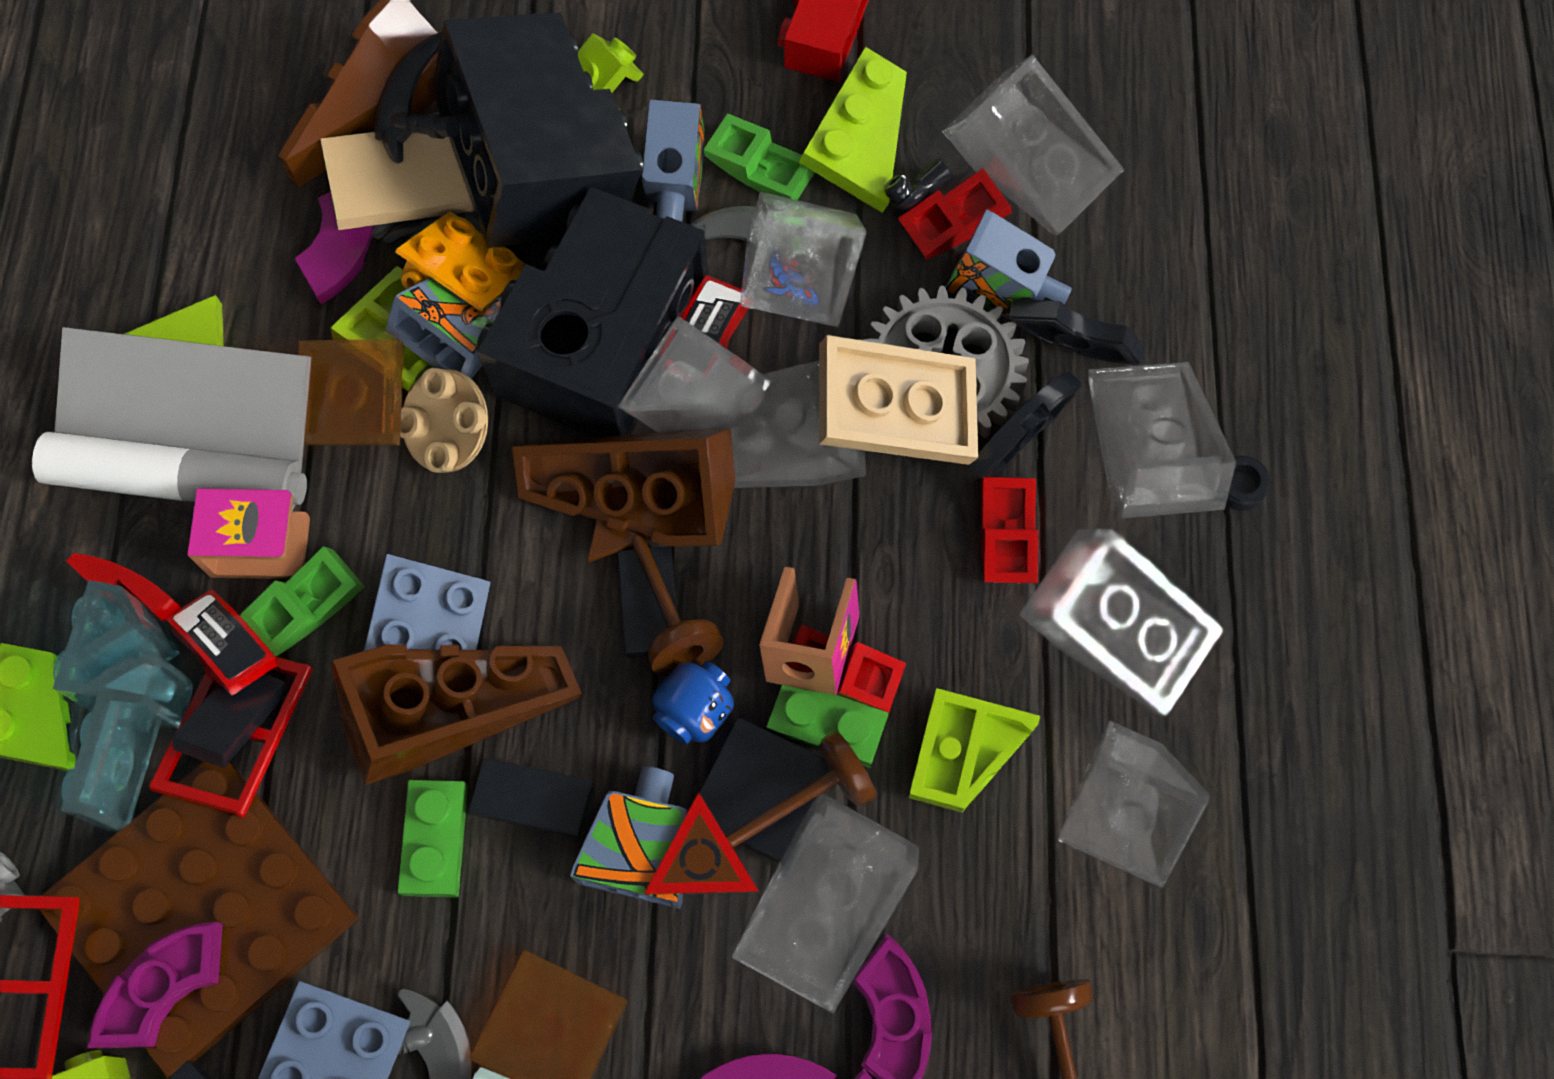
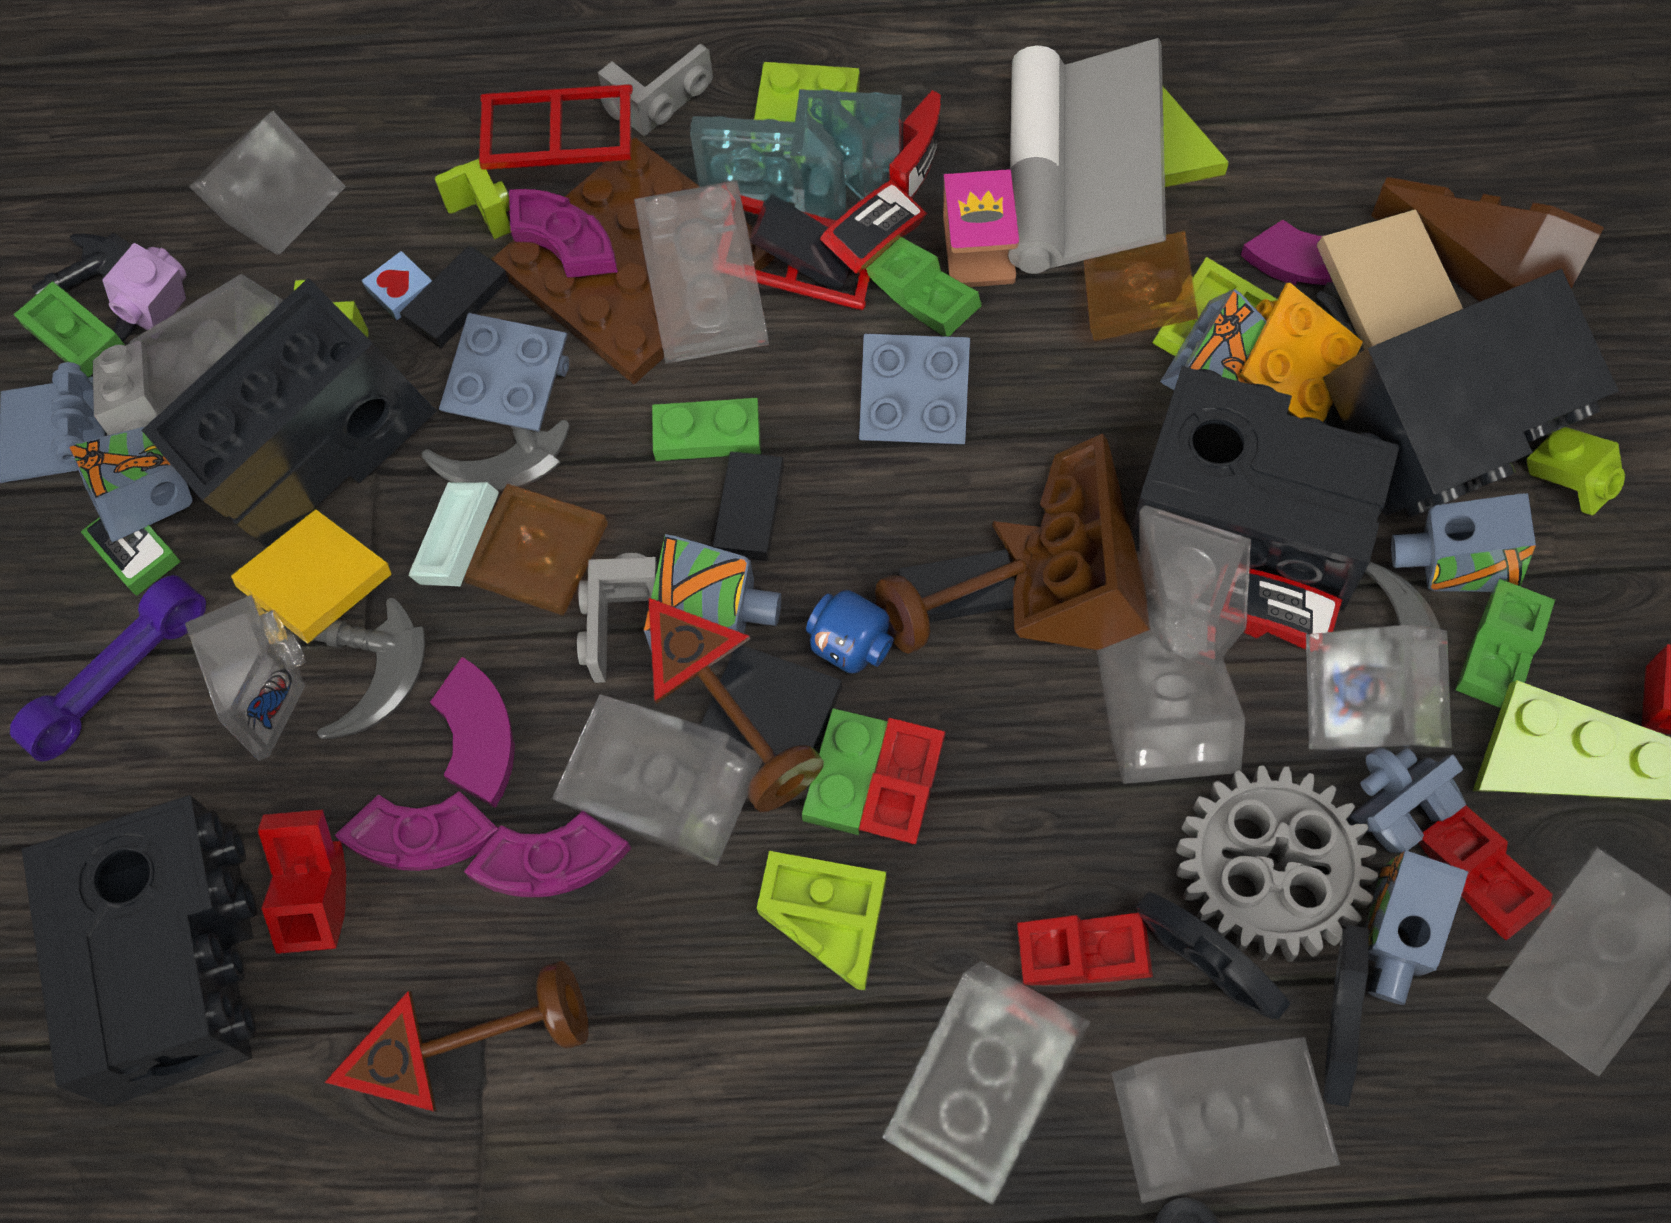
camera: 90 degrees right, 5 degrees down
reddish brown wedge [332,644,582,785] -> none
black piece [374,32,460,164] -> none
tan dish [393,368,488,473] -> none
nougat piece [759,566,859,695] -> none
tan plate [819,335,978,465] -> none
black arm [884,158,954,211] -> none
clear slope [1057,720,1210,888] -> none
none -> light grey bracket [577,553,658,683]
none -> clear slope [634,181,769,364]
none -> sand blue hips [1347,747,1466,853]

